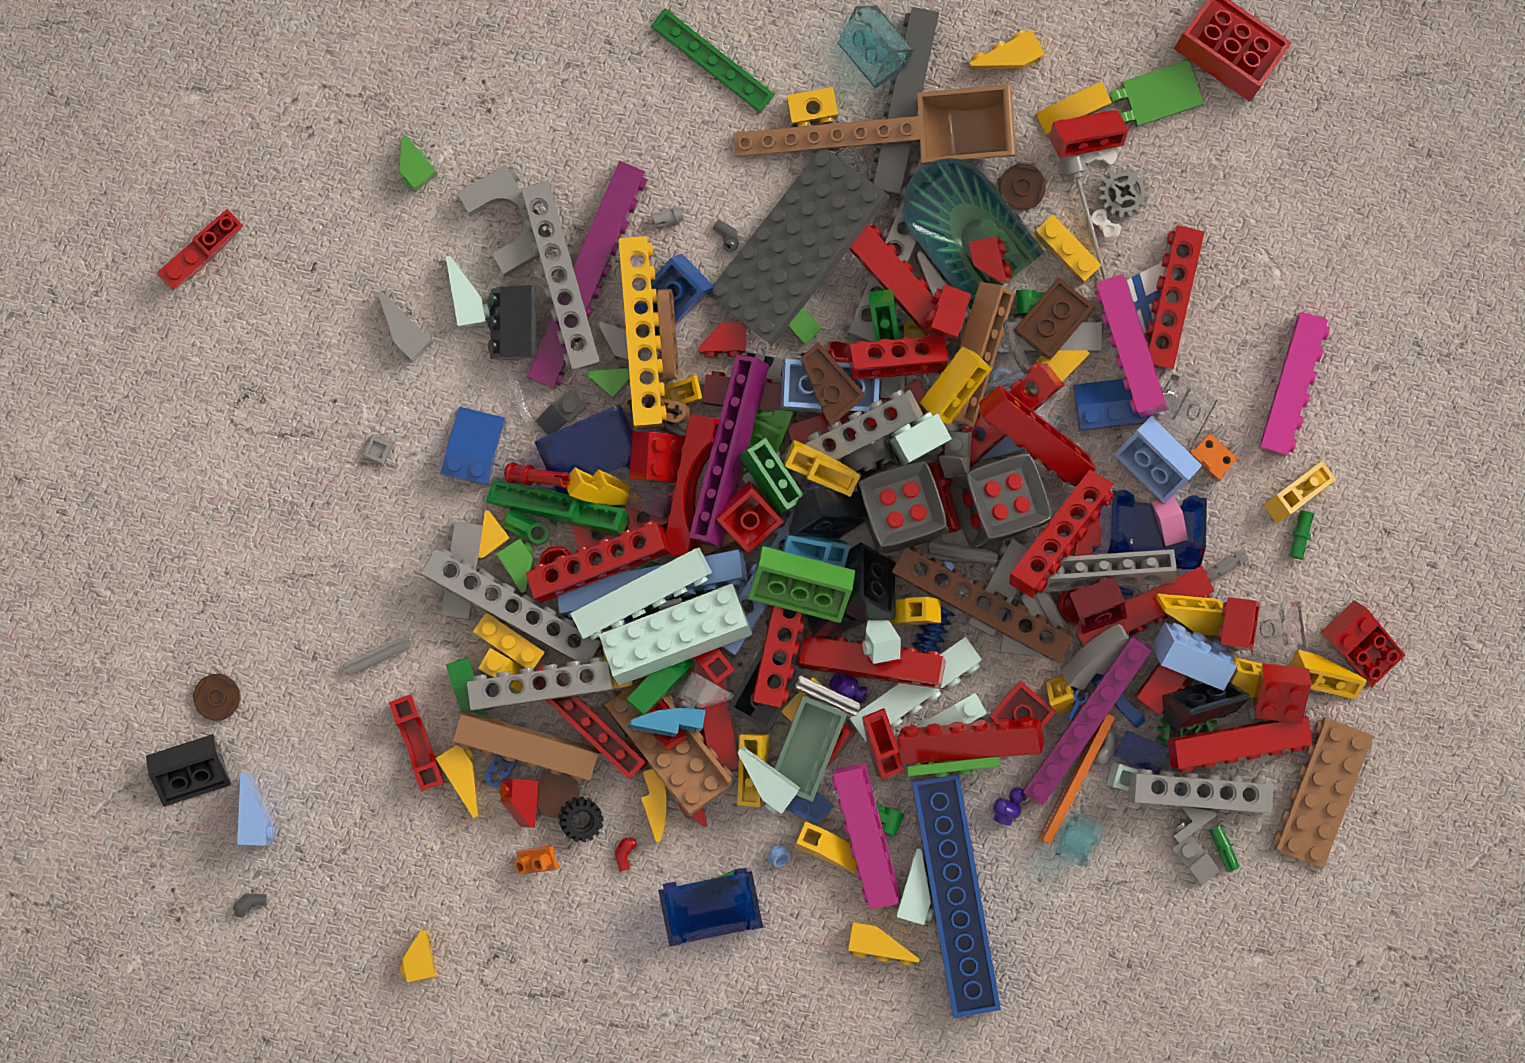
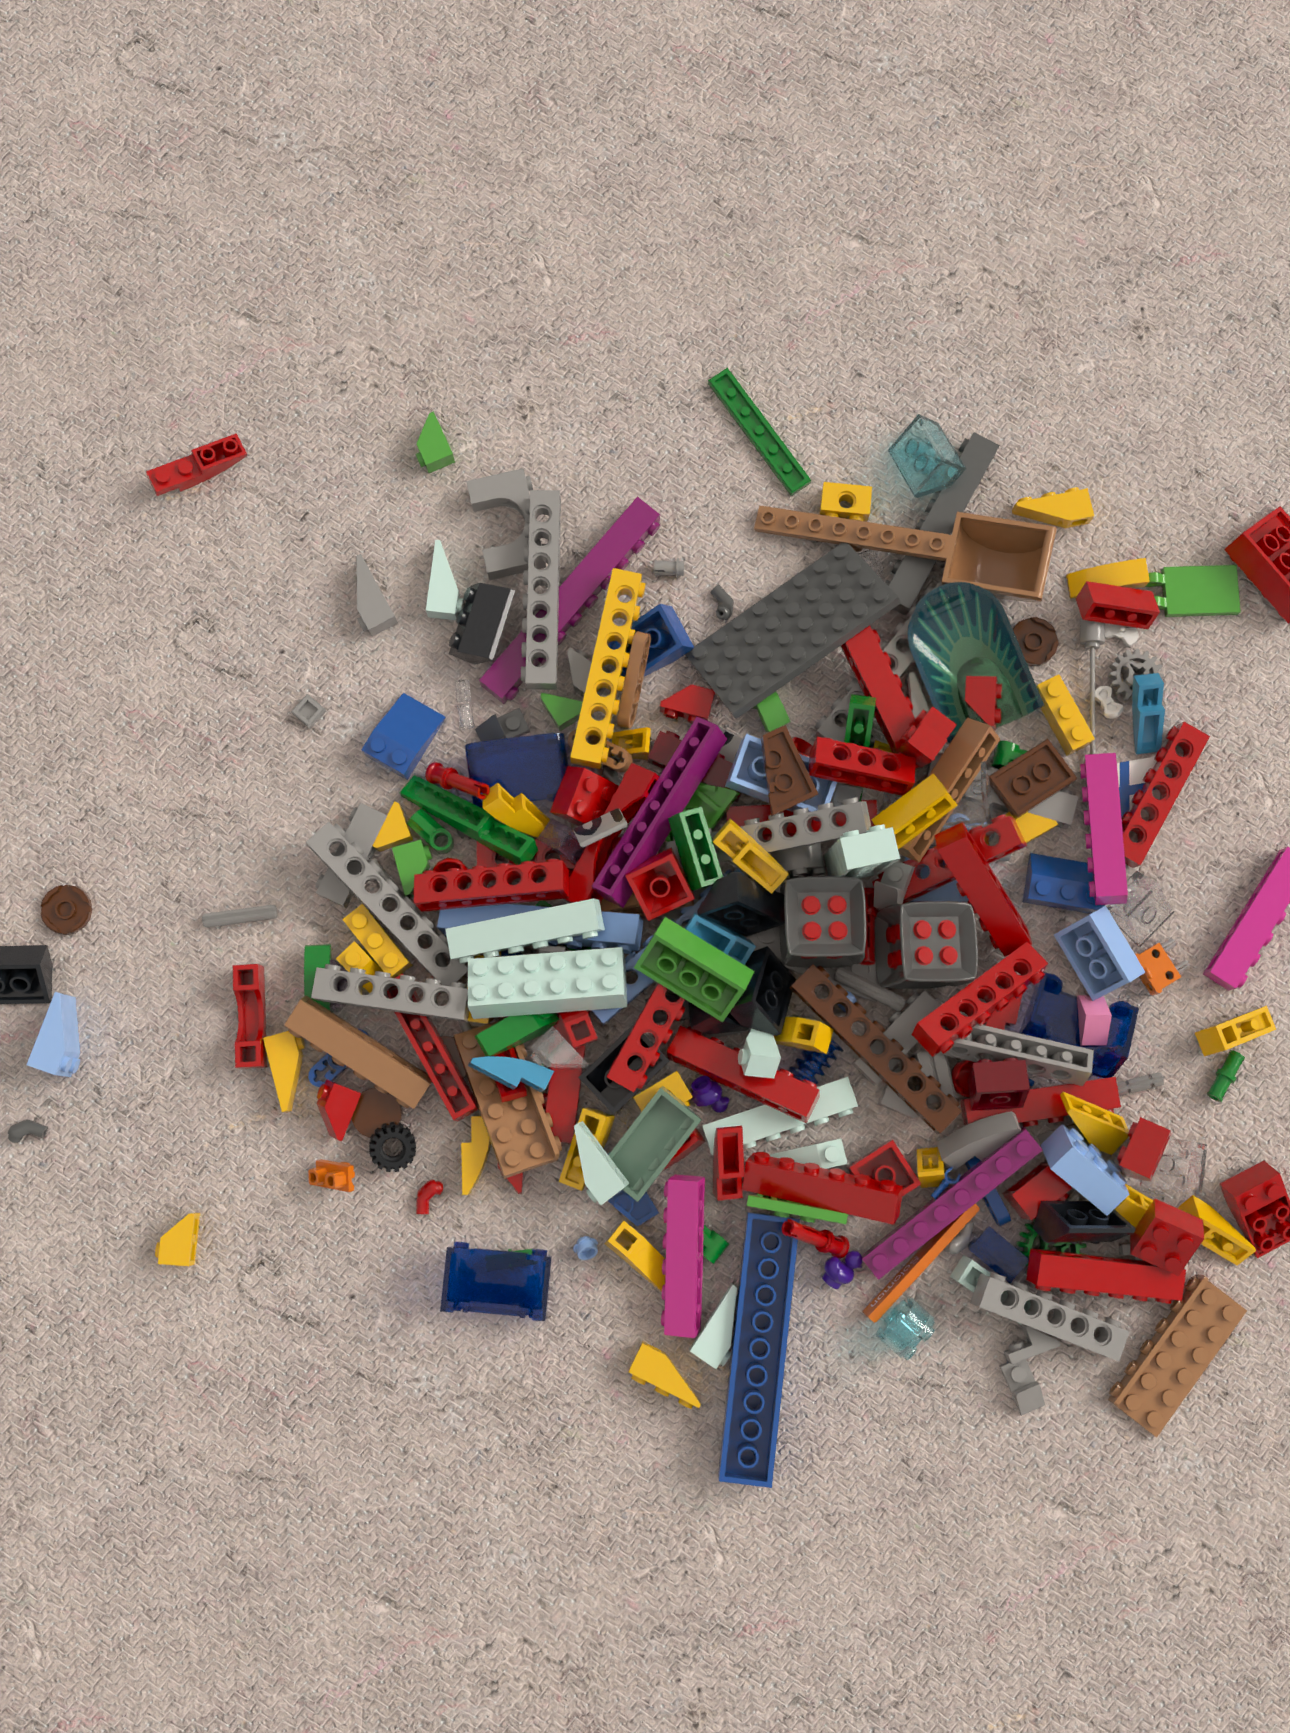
camera: 15 degrees right, 5 degrees down
light grey axle [794,676,860,716] -> none
green axle [1209,824,1240,872] -> none
none -> light grey slope [574,808,628,847]
none -> red pin [782,1219,850,1259]
none -> dark azure slope [1132,673,1165,754]

